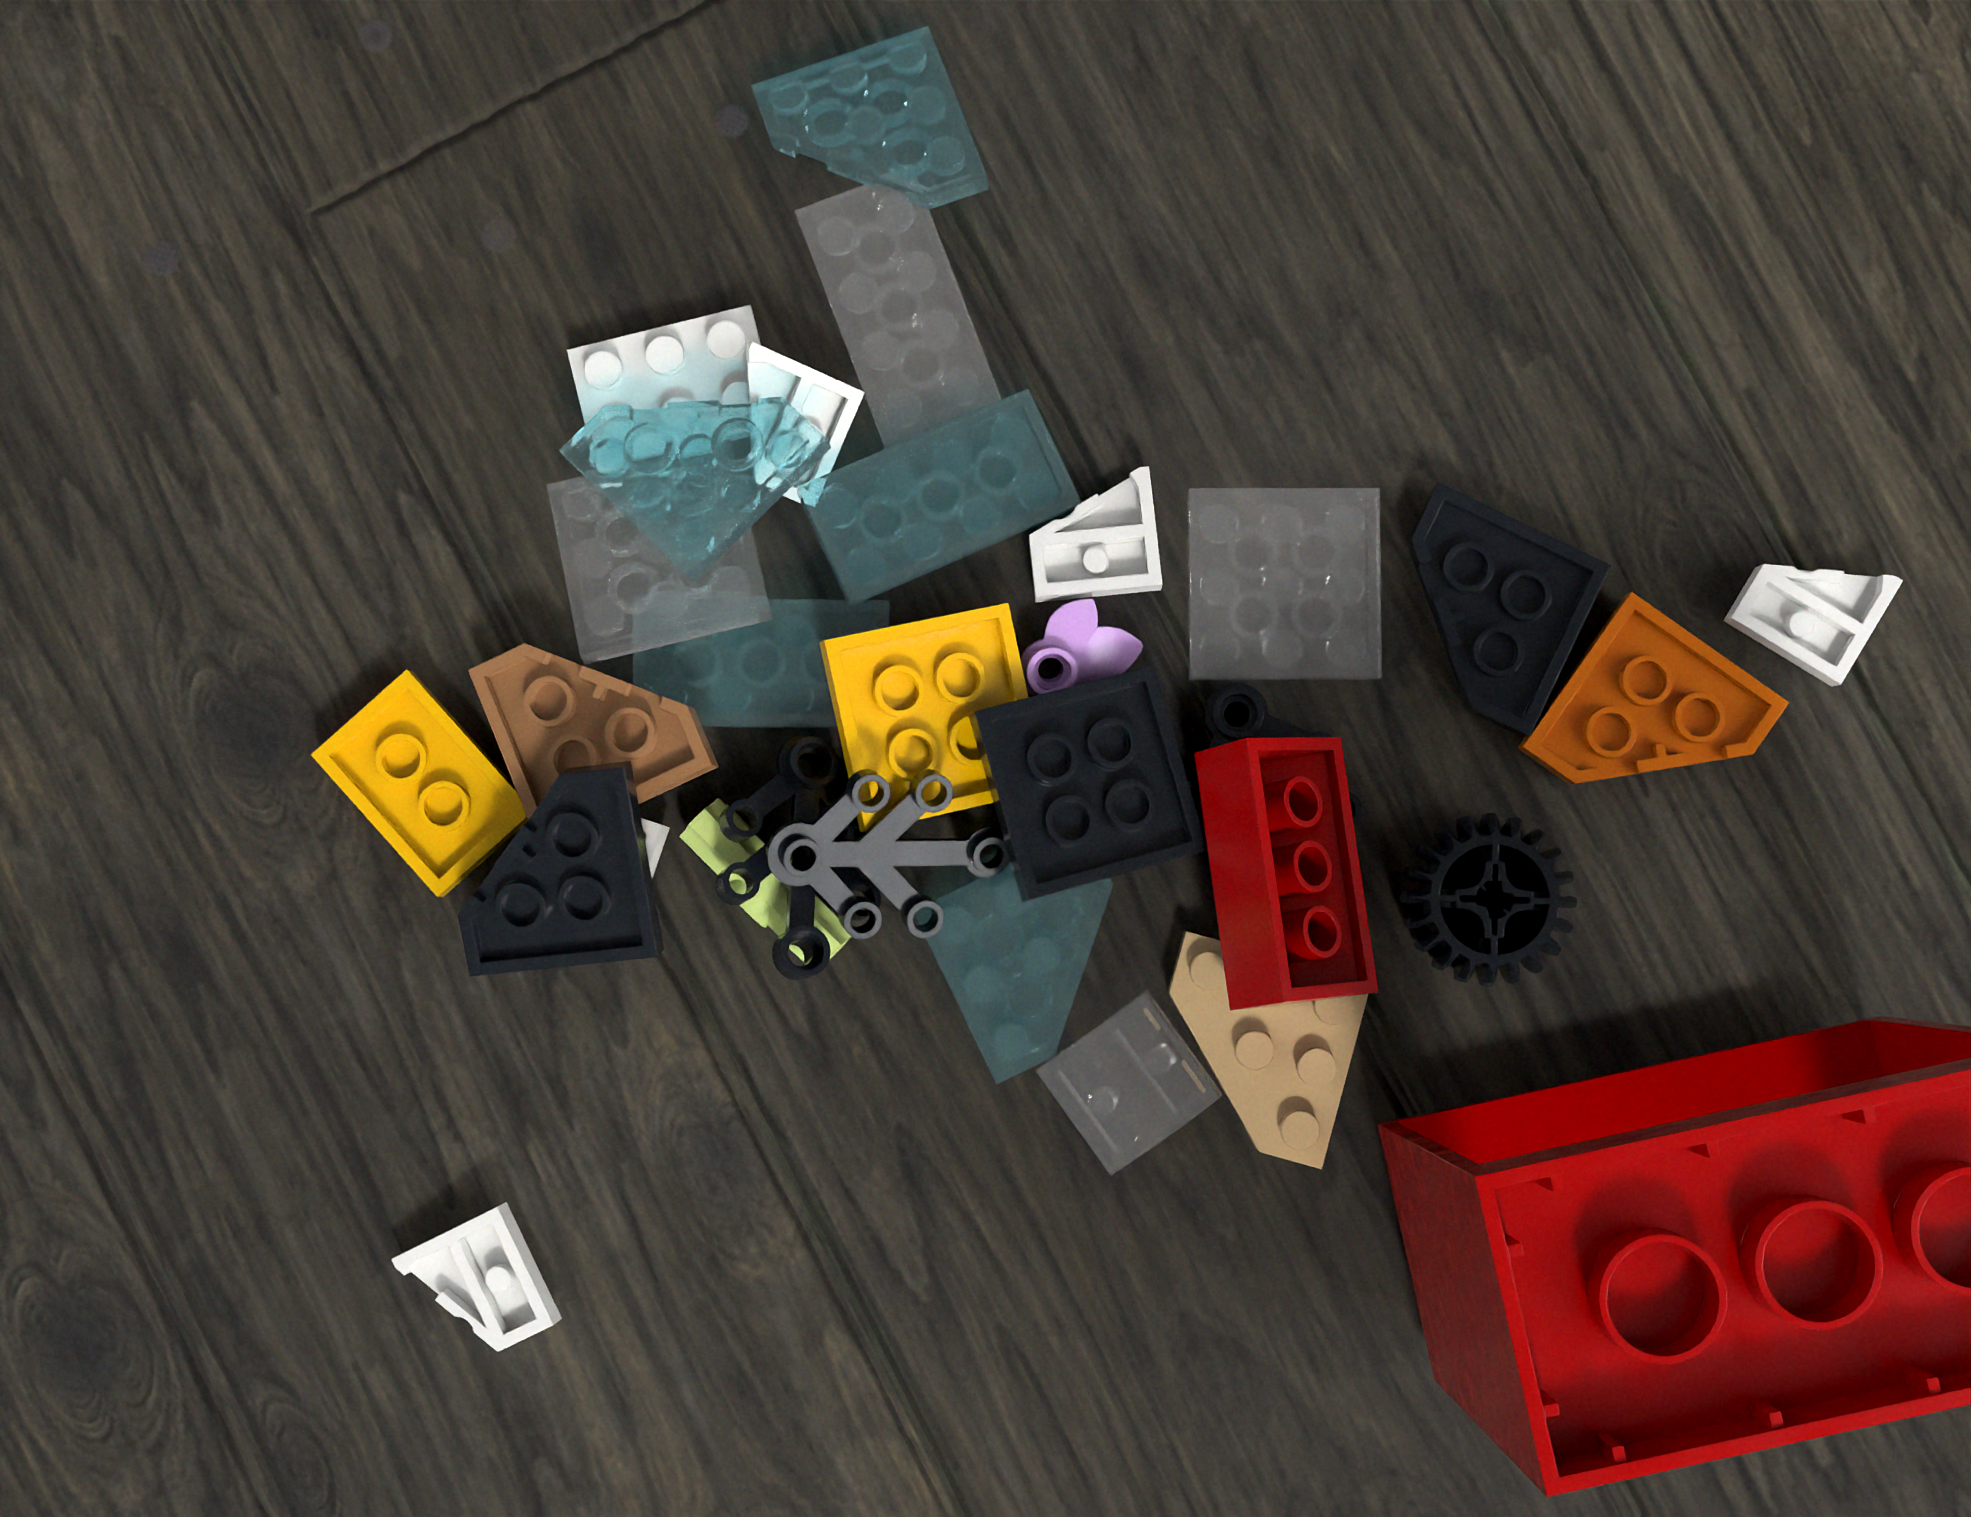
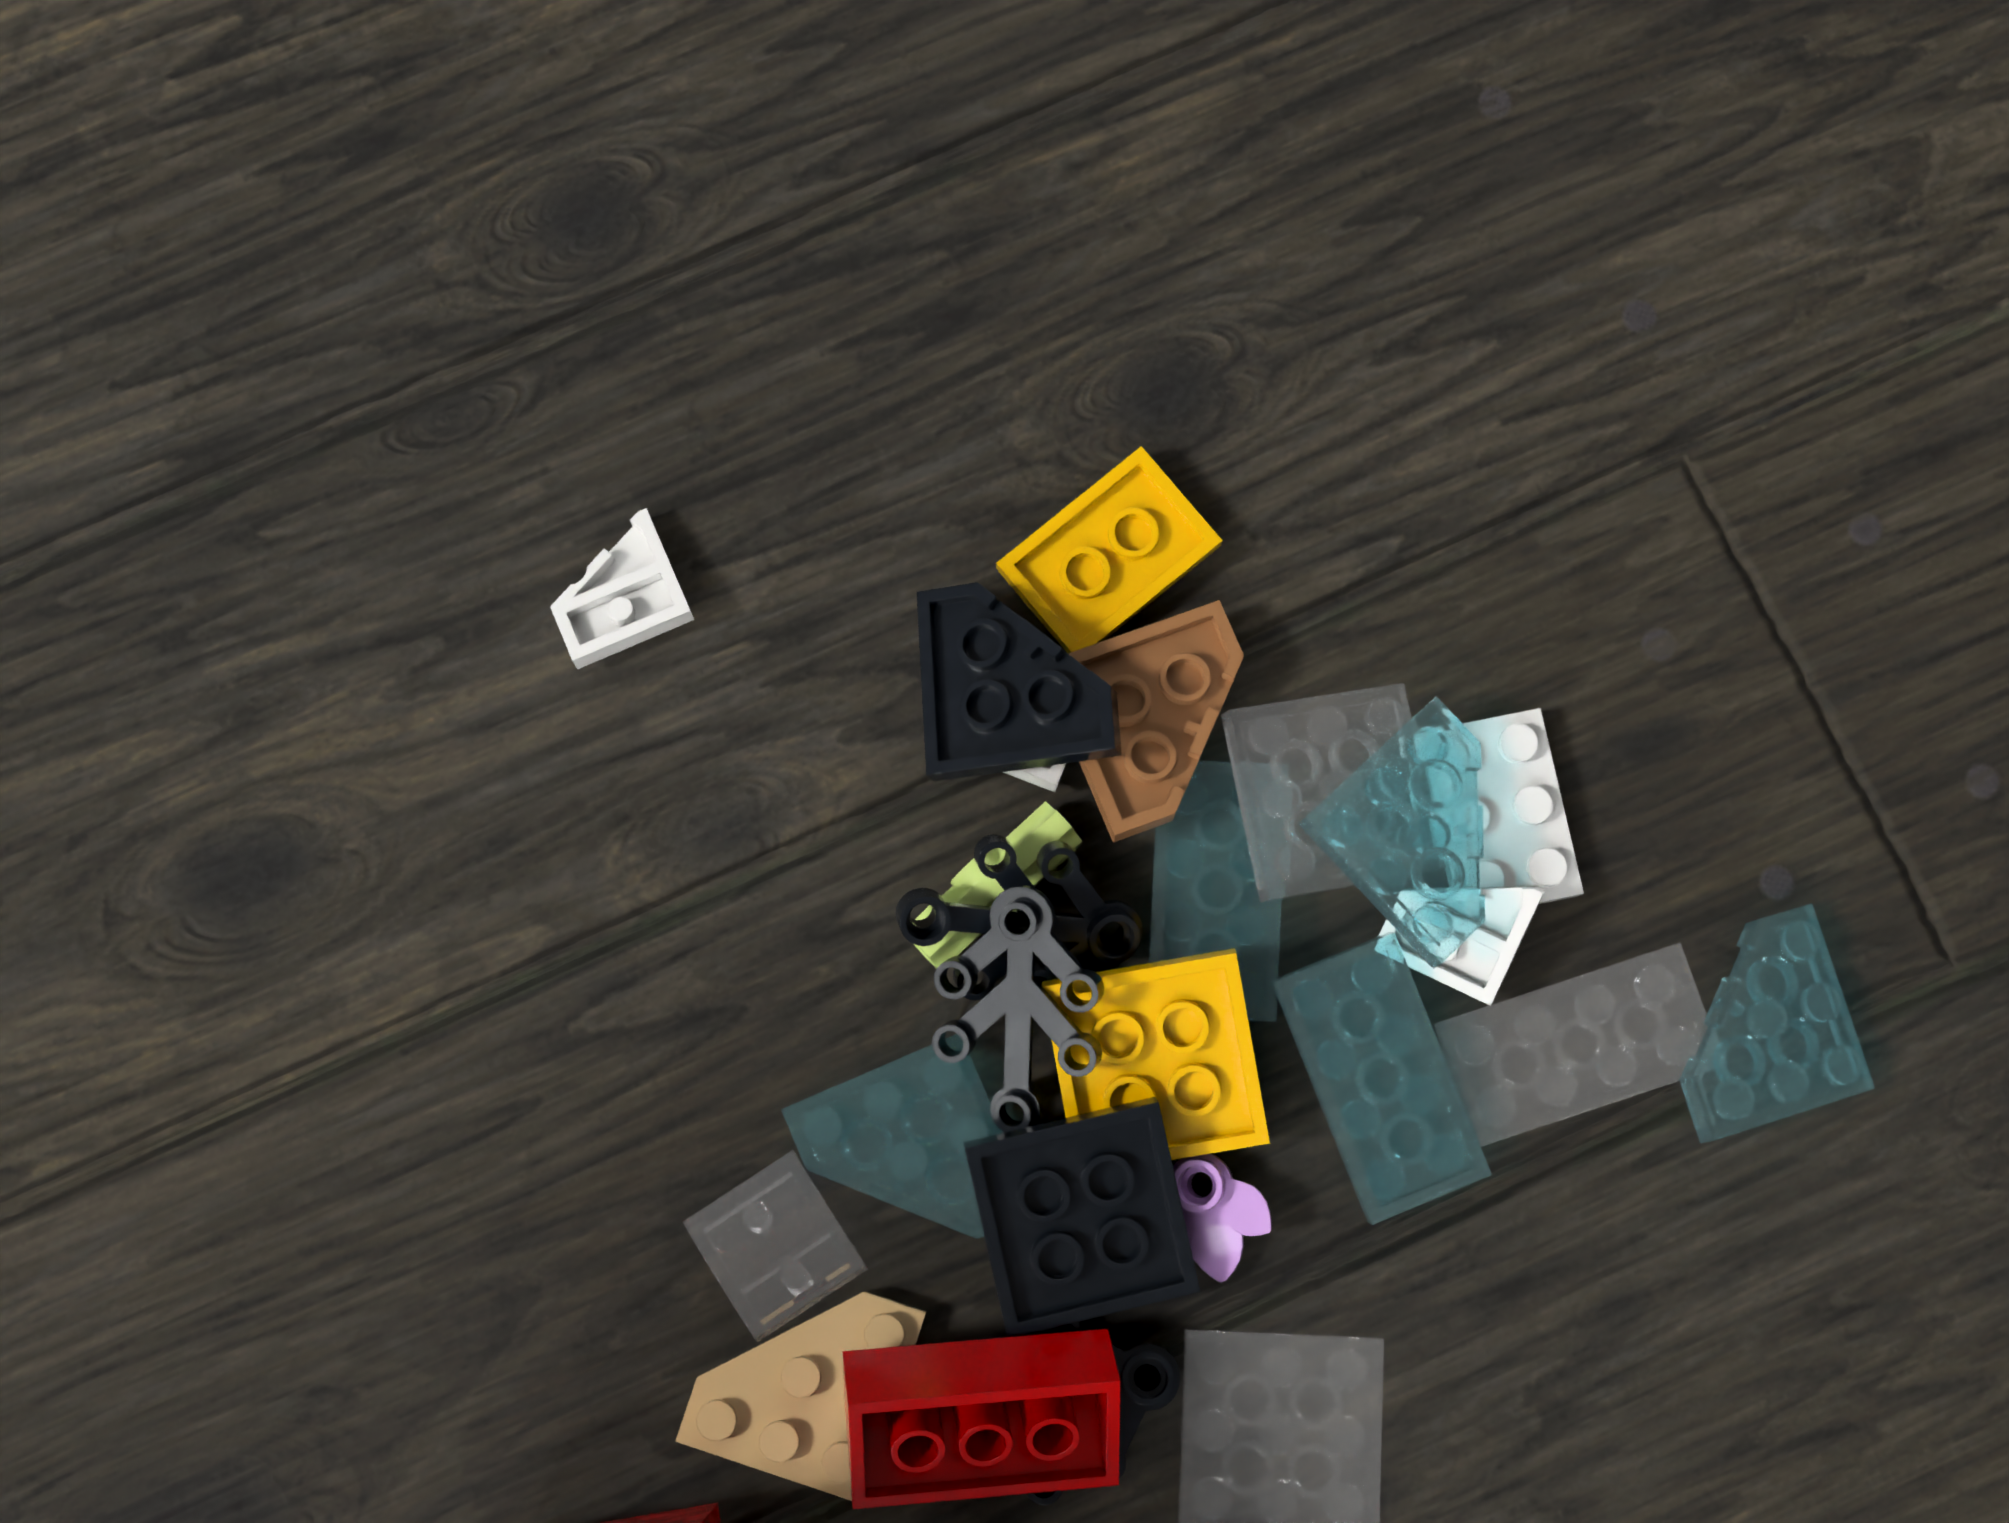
camera: 90 degrees right, 5 degrees down
white wing [1029,466,1162,603] -> none

